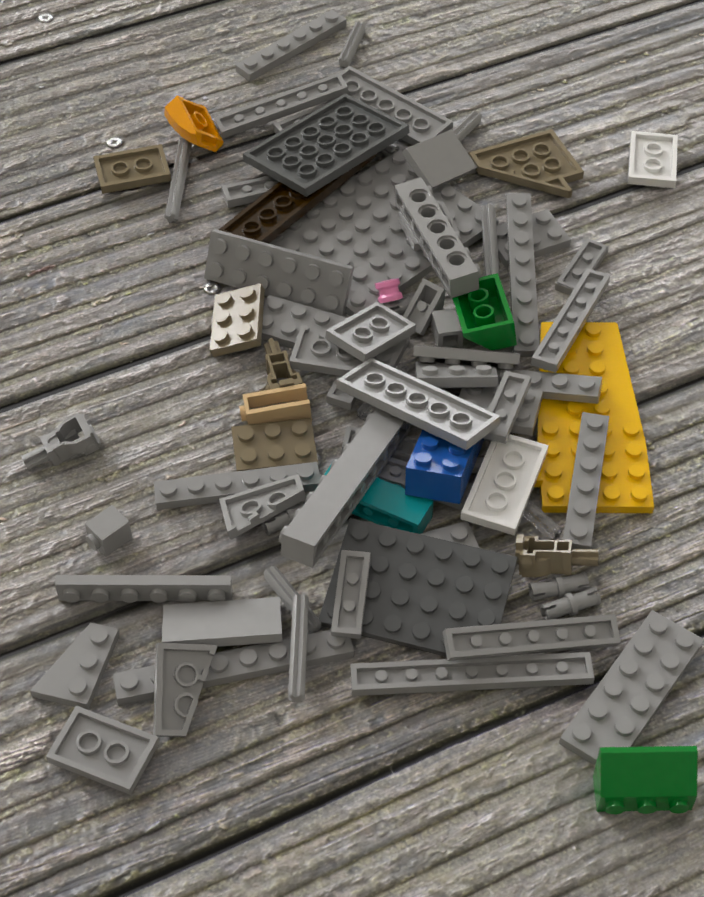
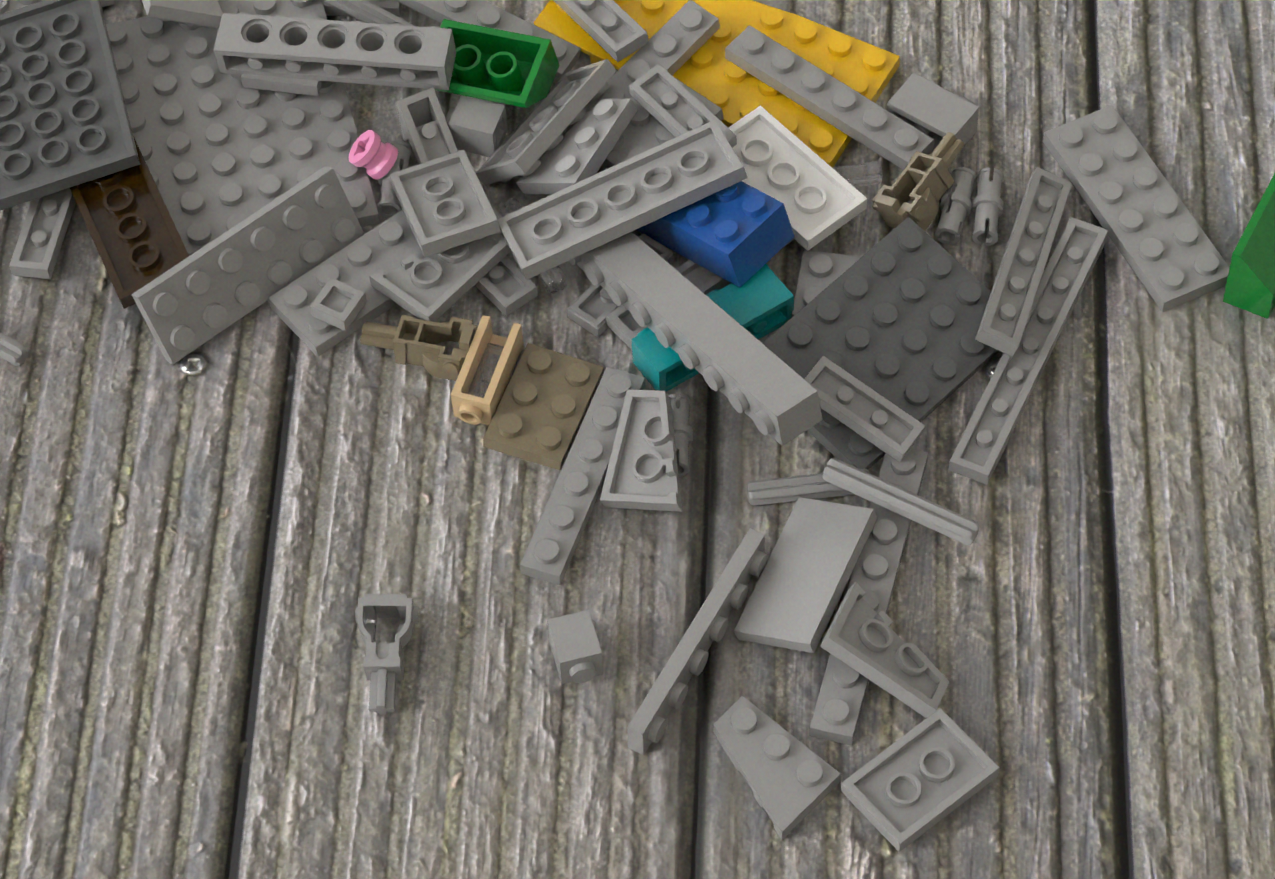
camera: 60 degrees left, 5 degrees up
plate [210,283,265,357] -> none
none -> light grey plate [309,277,367,331]
none -> light grey brick [887,73,979,152]

